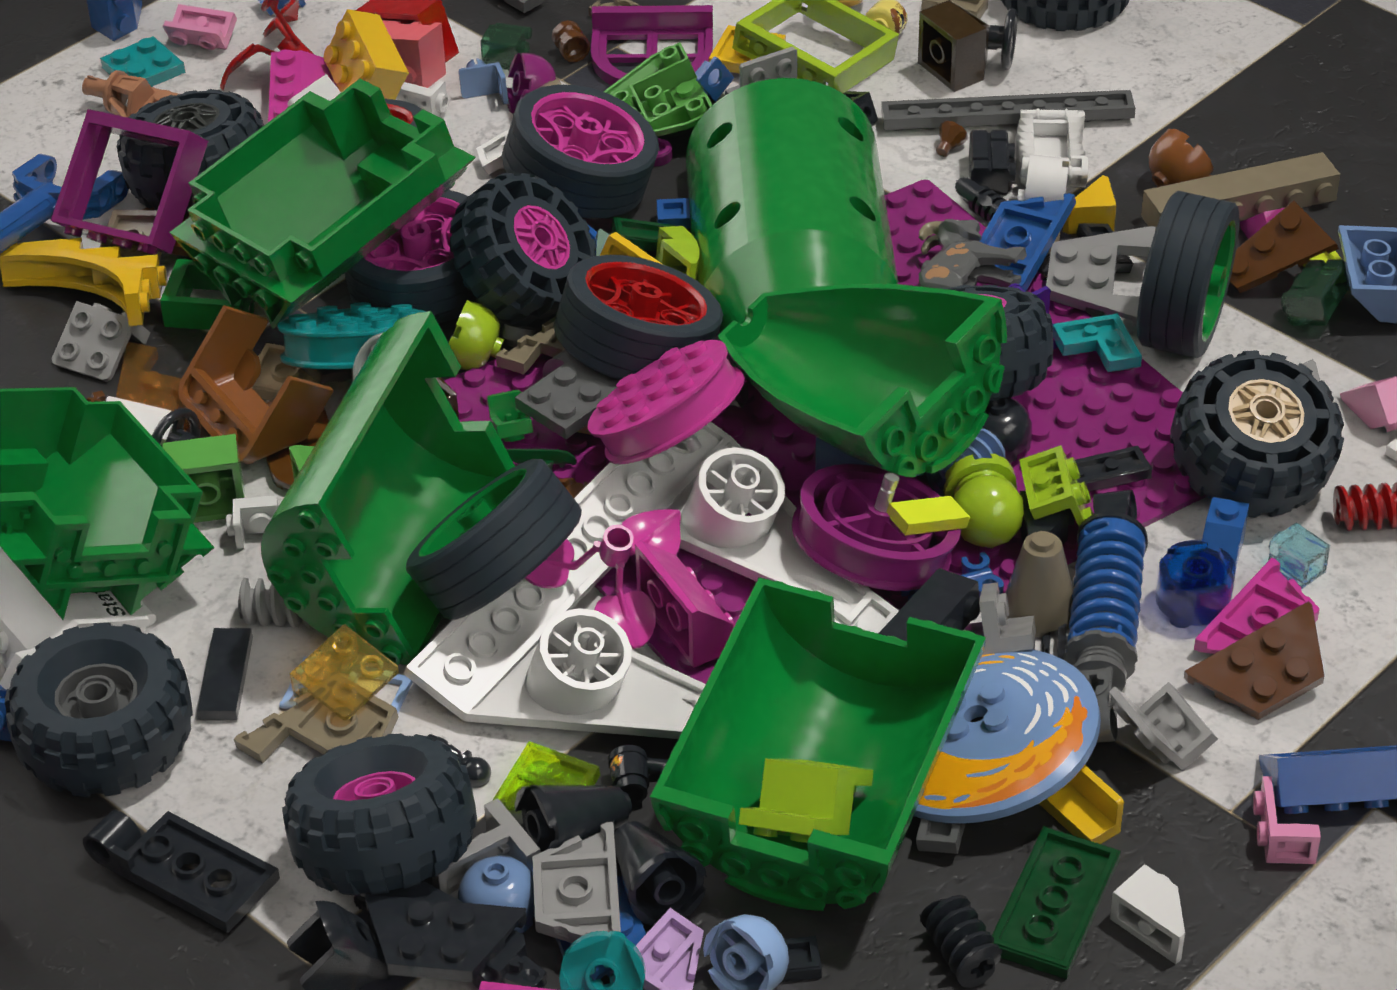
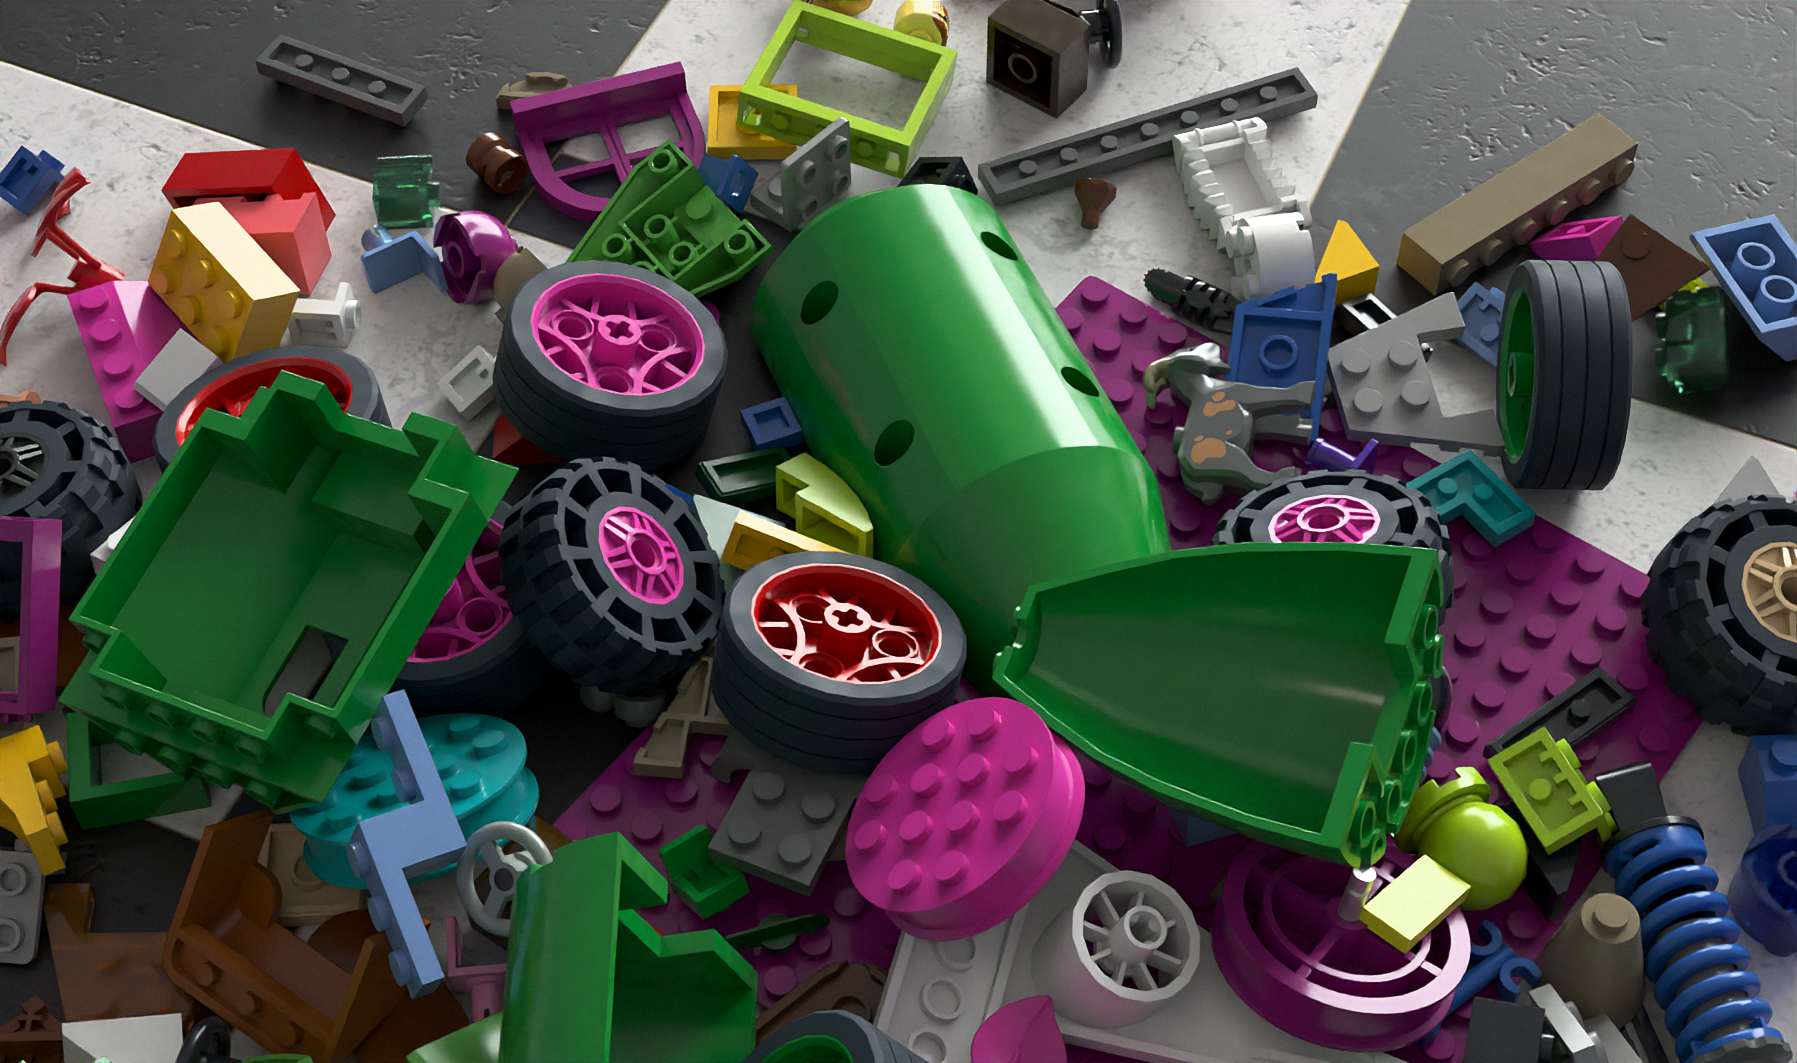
camera: 20 degrees left, 10 degrees up
lime cylinder [449,300,504,371] -> none
black brick [969,130,1016,195] -> none
dark orange cylinder [1148,129,1214,187] -> none
none -> medium blue bracket [347,689,467,1000]

